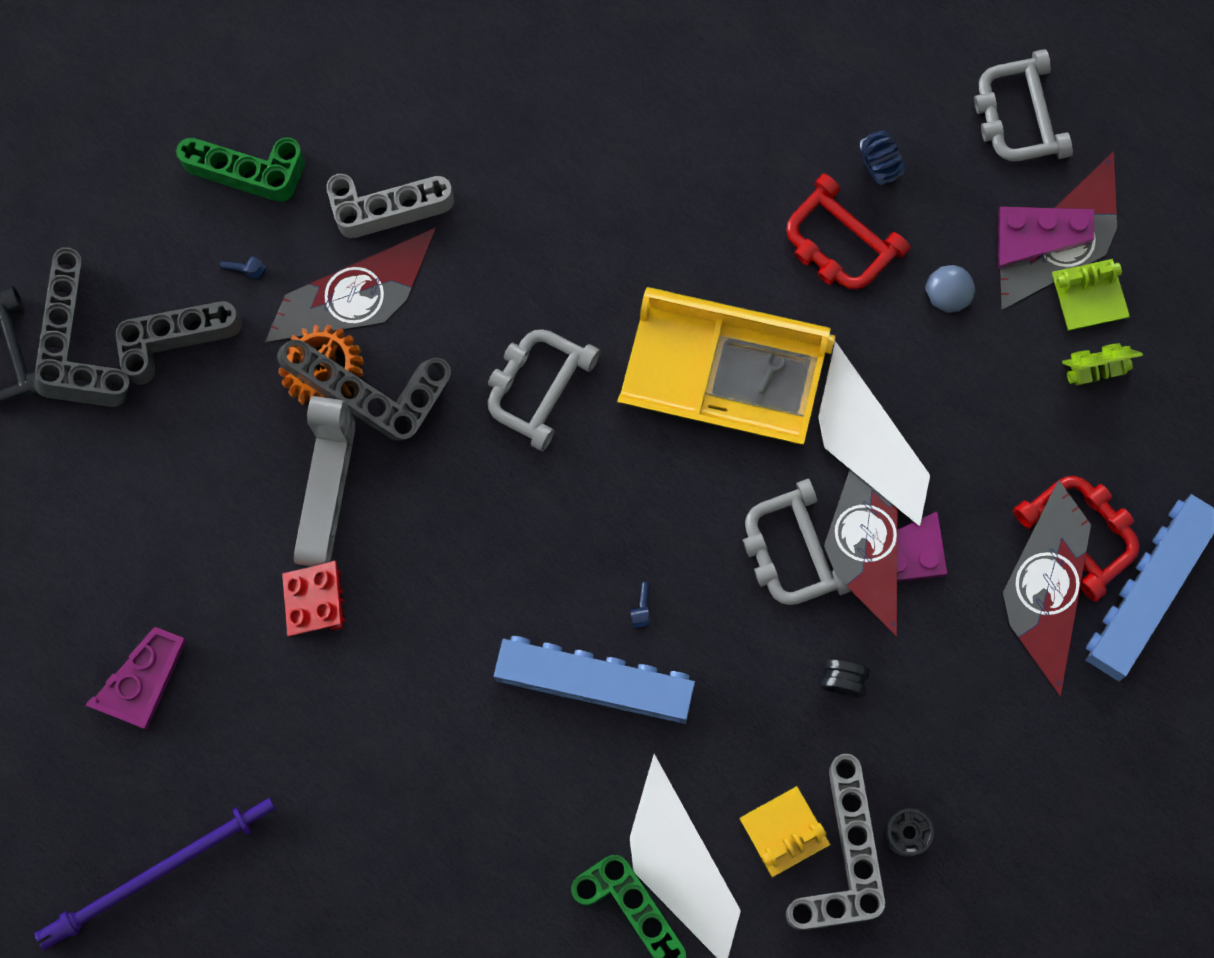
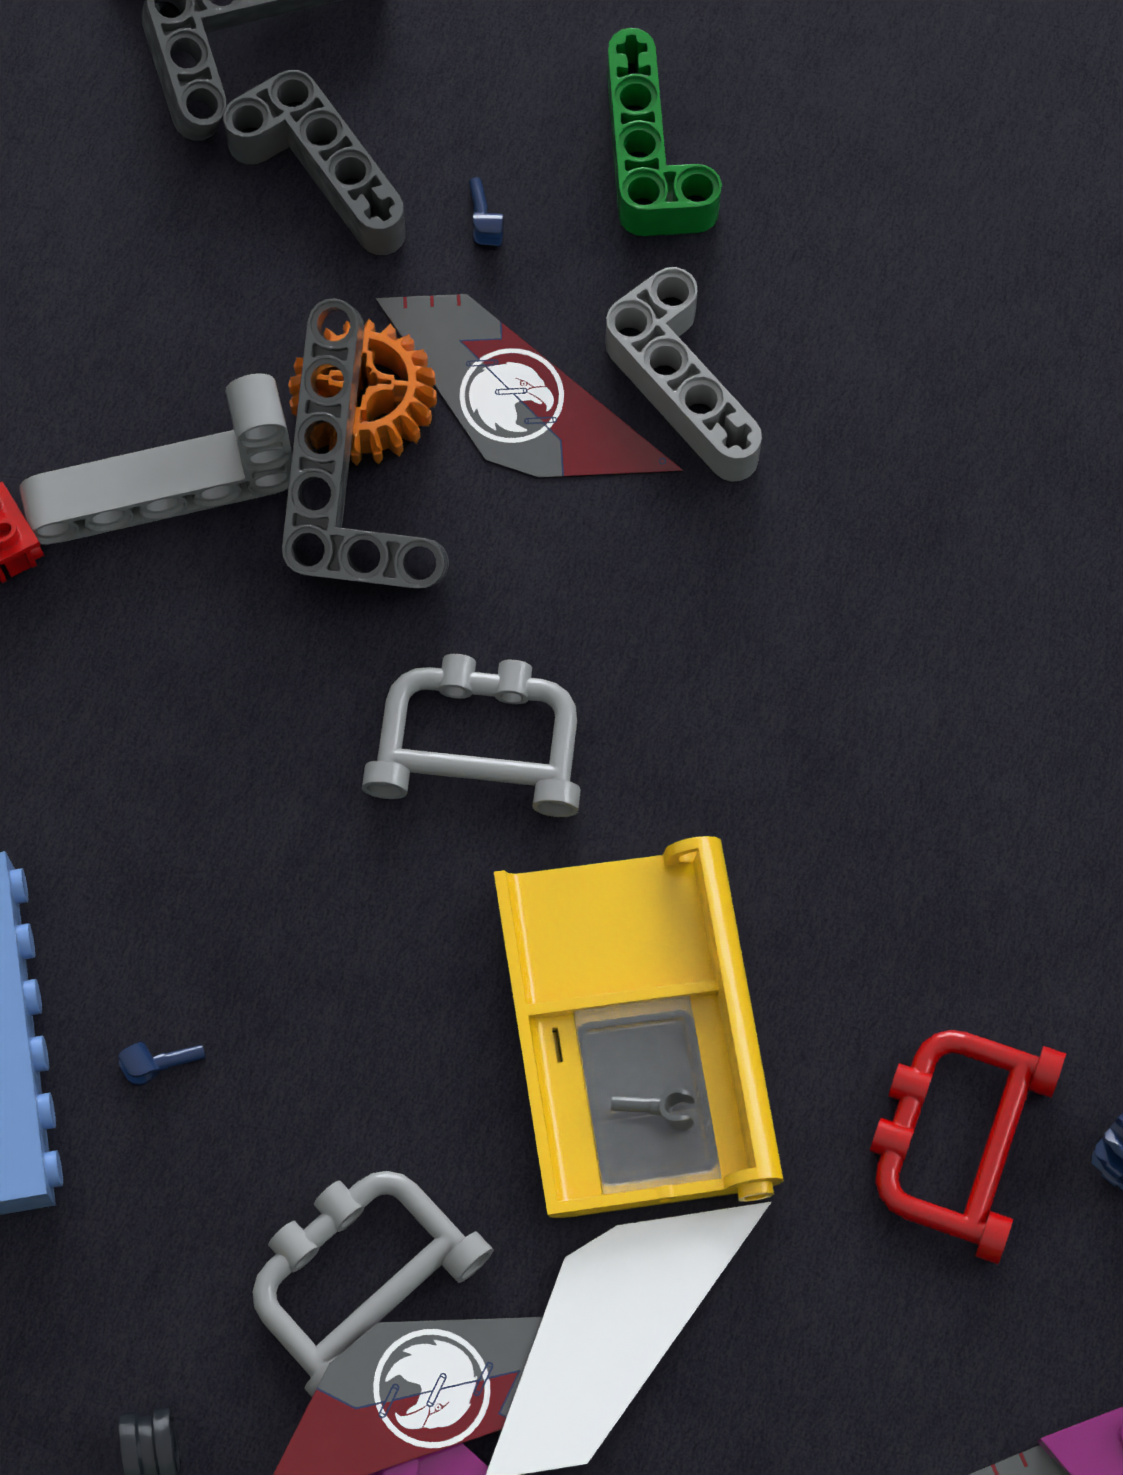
camera: 60 degrees right, 5 degrees down
sand blue hair [925,265,975,313] -> none

